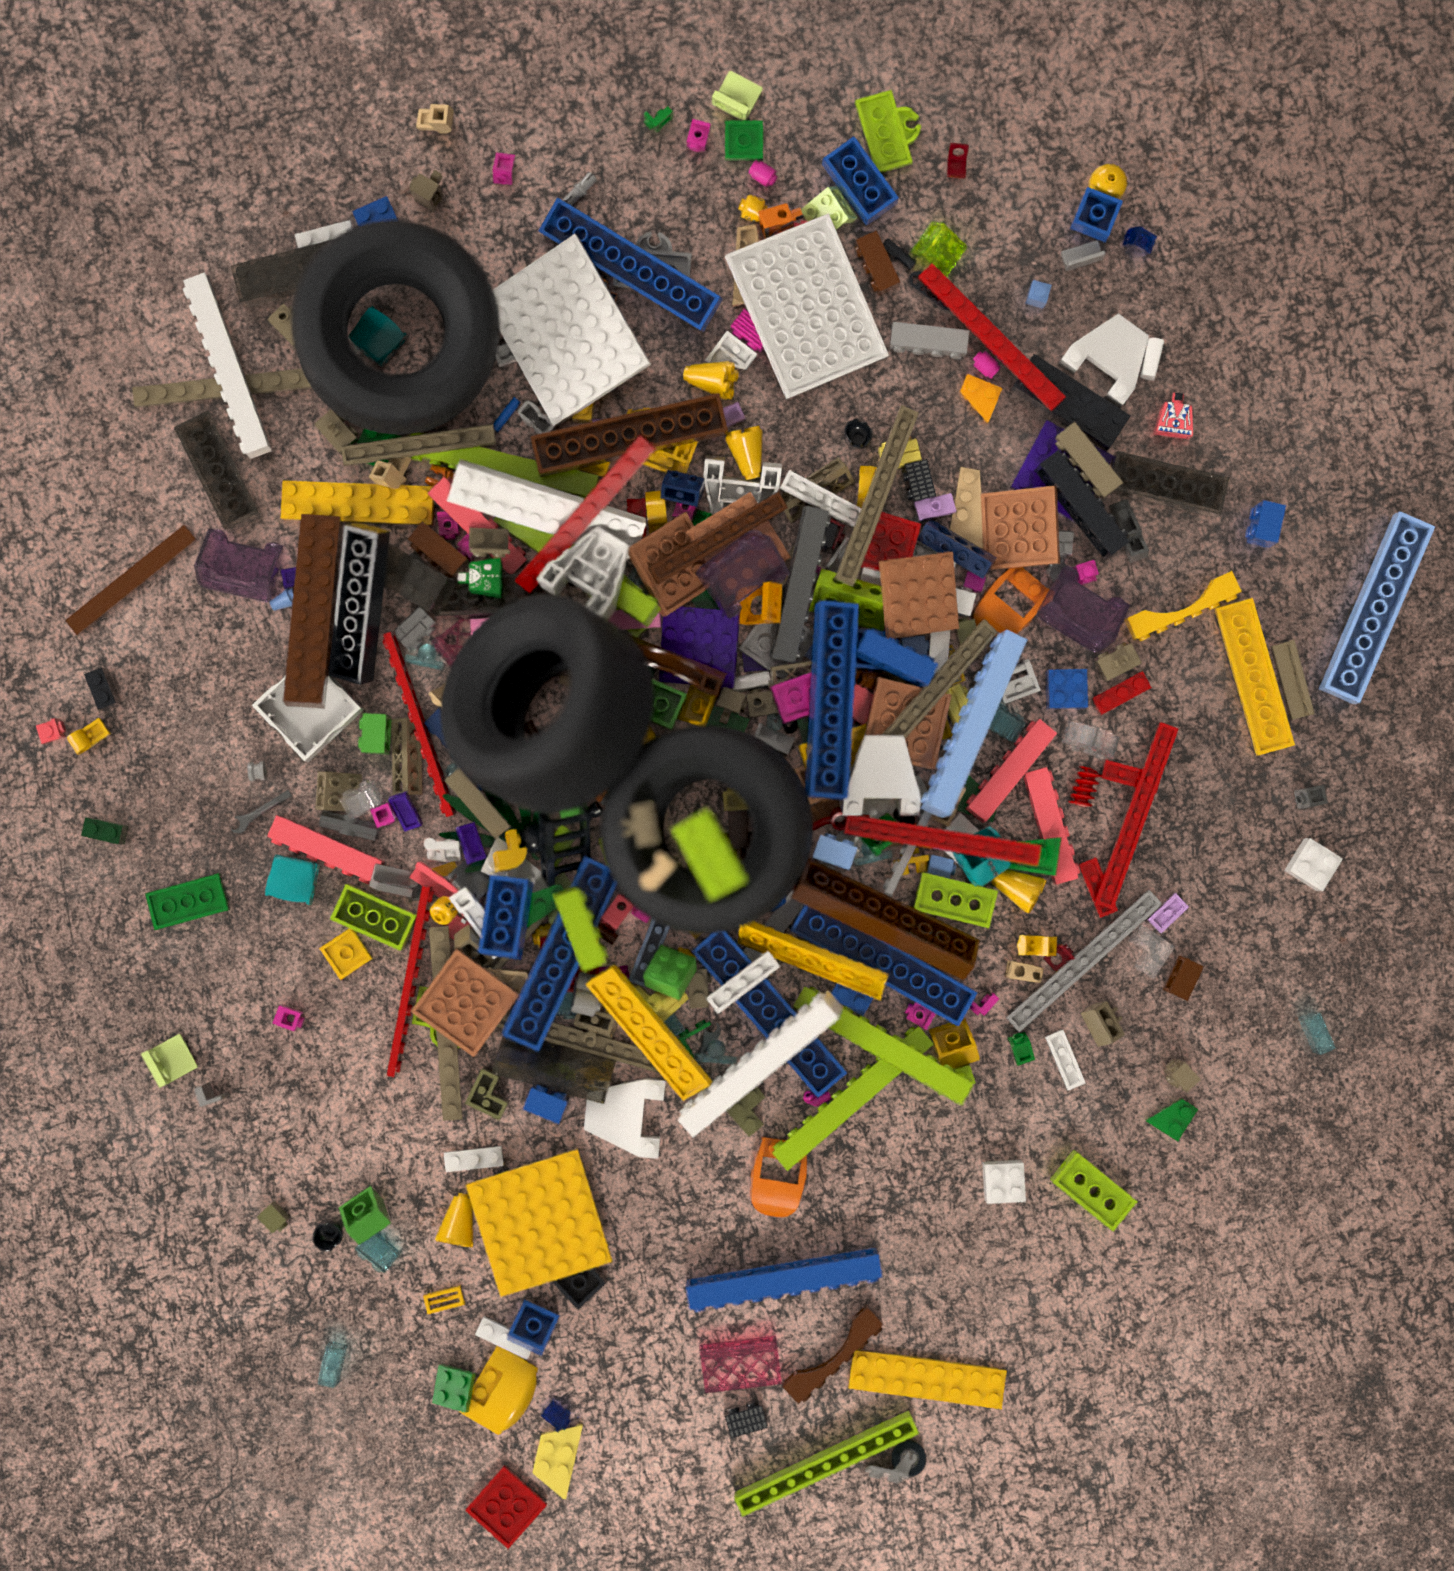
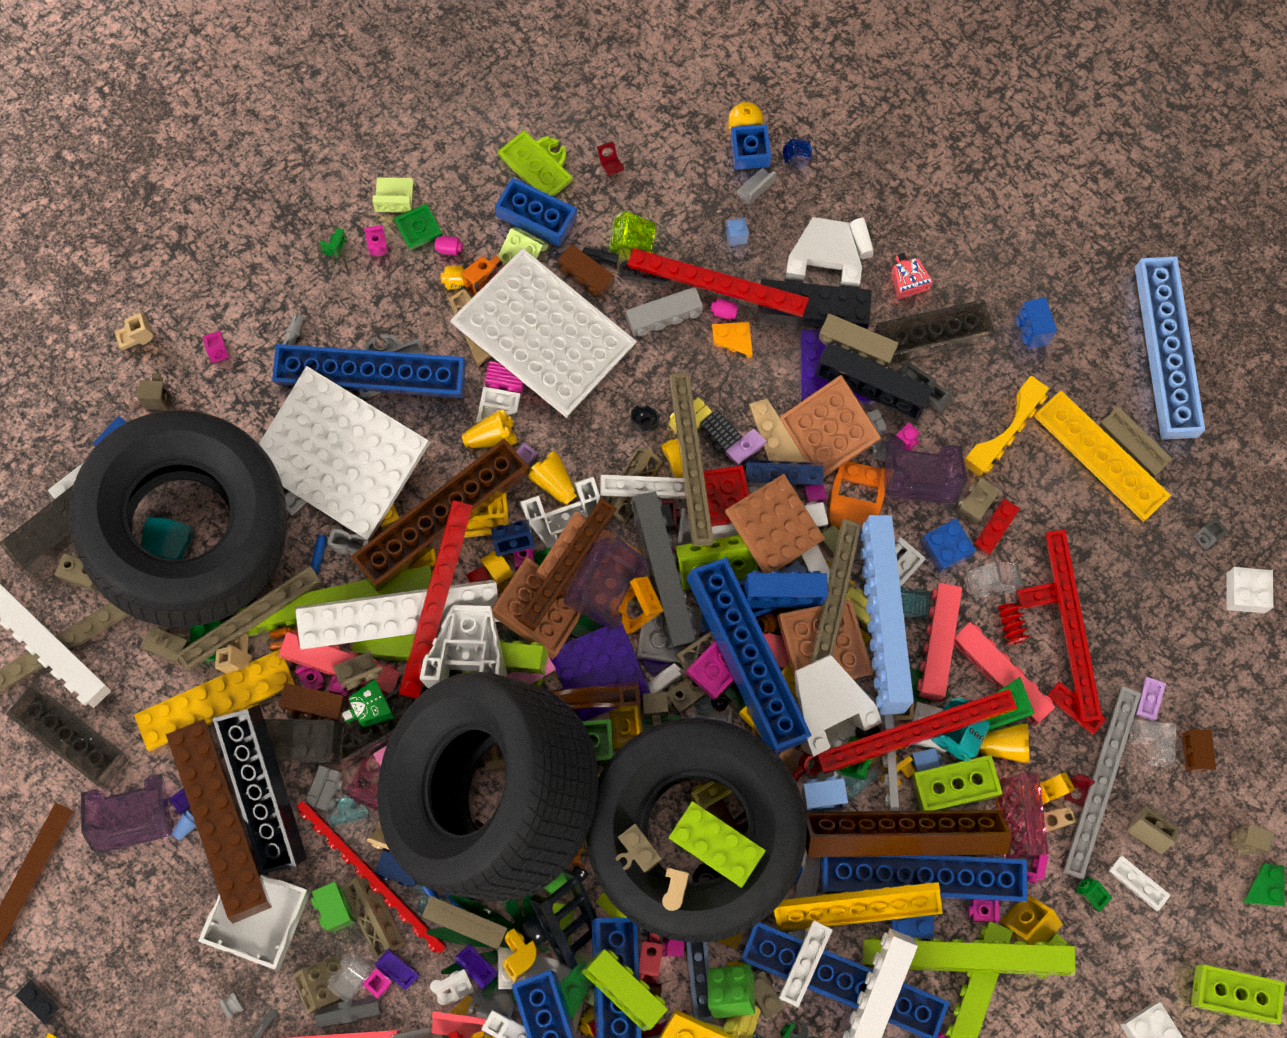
camera: 30 degrees left, 15 degrees down
none -> clear pink fence [997,772,1049,859]

